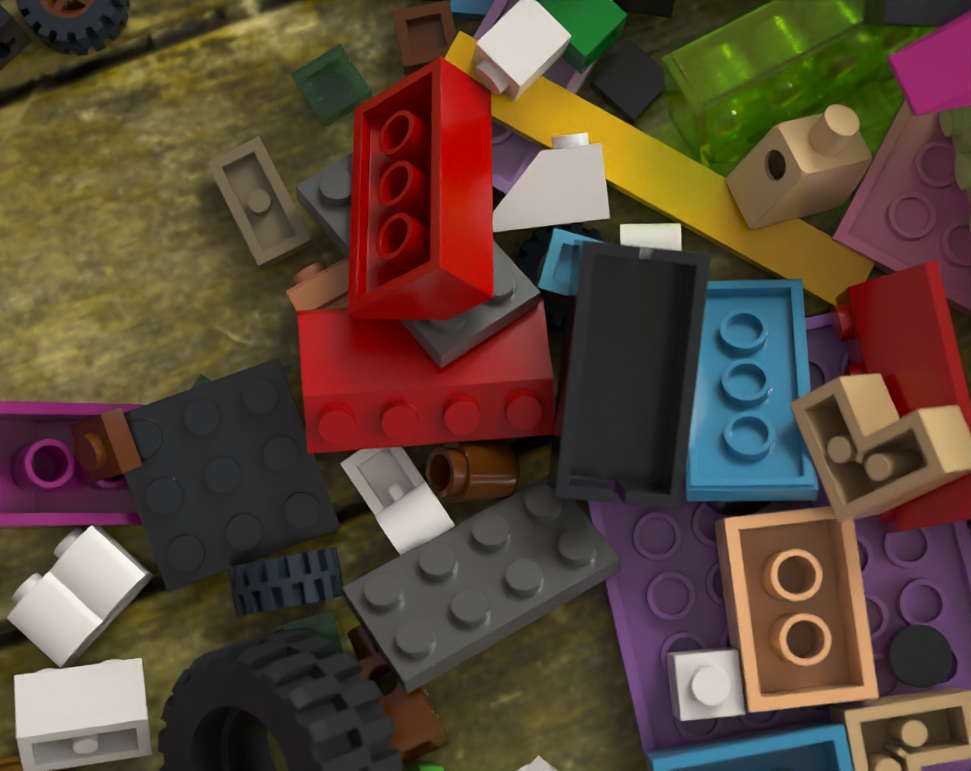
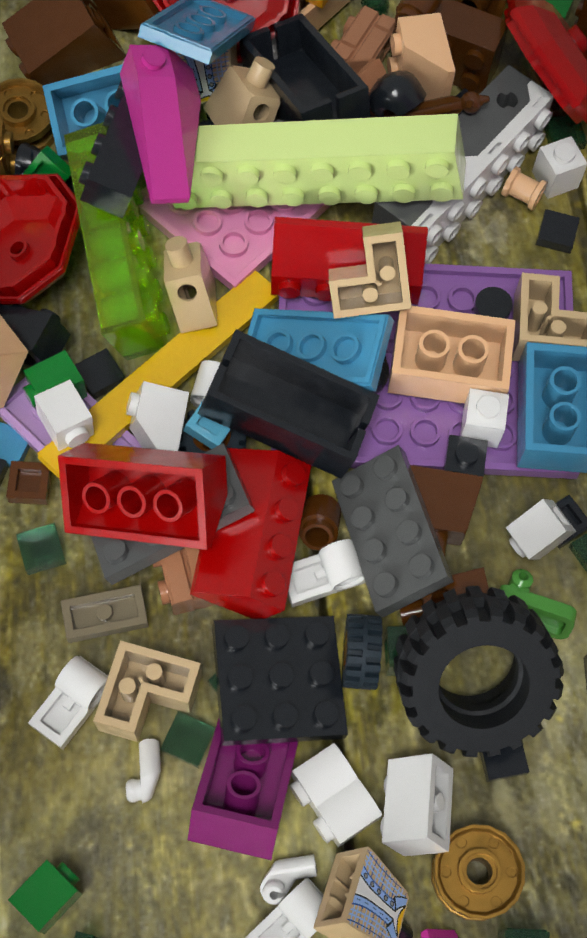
camera: 80 degrees left, 15 degrees down
reddish brown plate [69,407,143,483] -> none
none -> white plate [28,656,108,750]
none -> tan brick [93,640,202,742]
none -> white arm [126,739,161,804]
none -> clear green tile [160,711,216,769]
none -> reddish brown torso [410,465,483,556]
none -> black plate [444,435,488,477]

